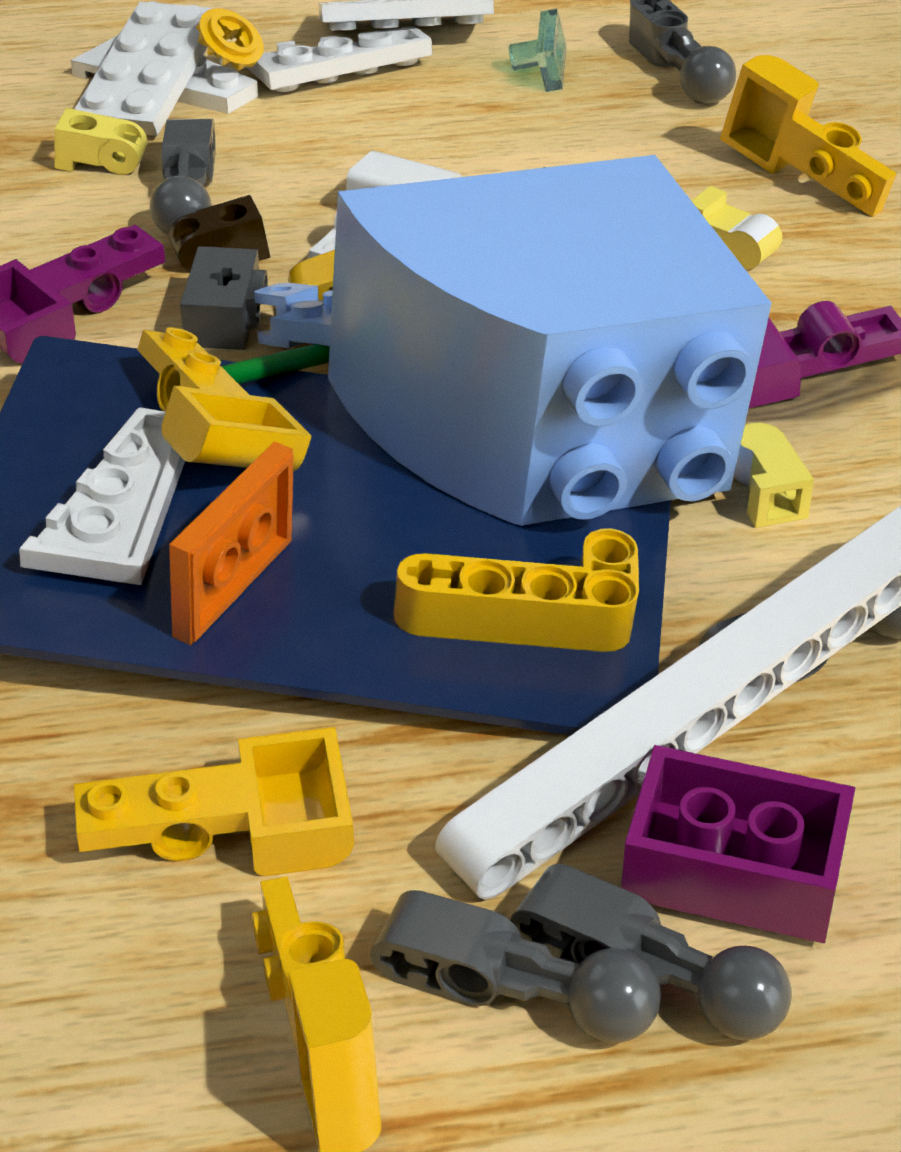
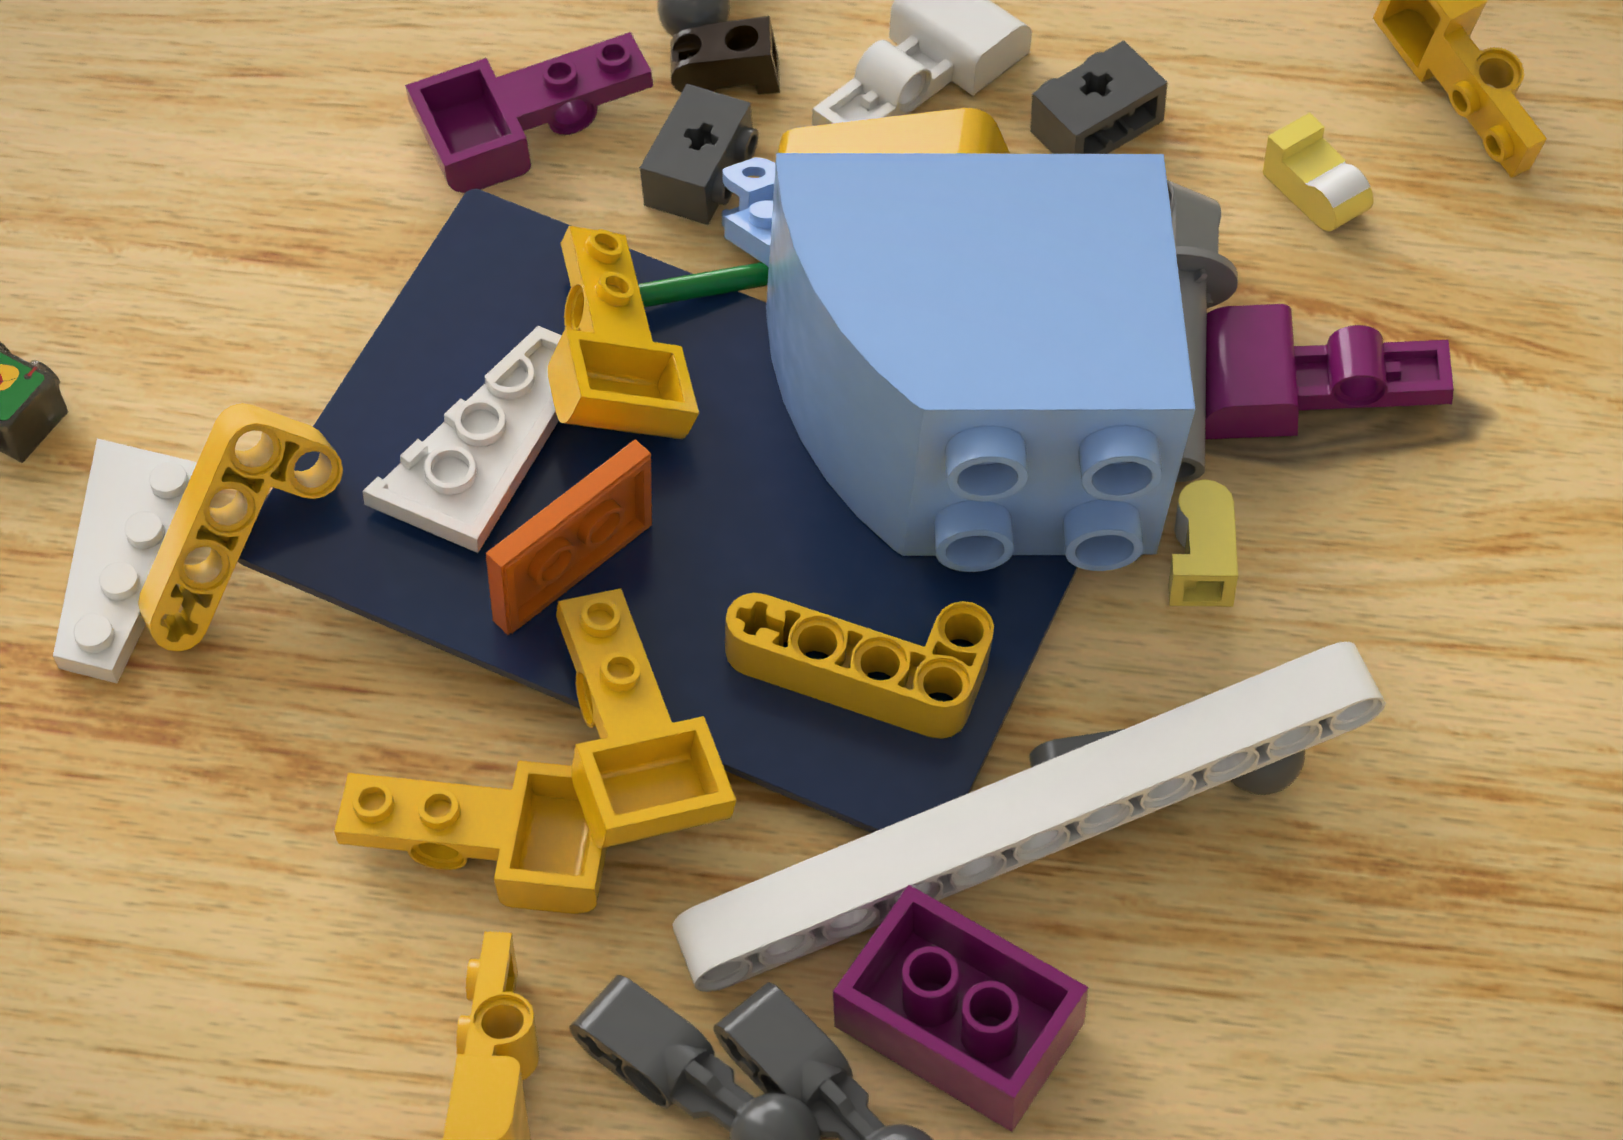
camera: 20 degrees right, 15 degrees up
none -> yellow plate [556,588,736,849]

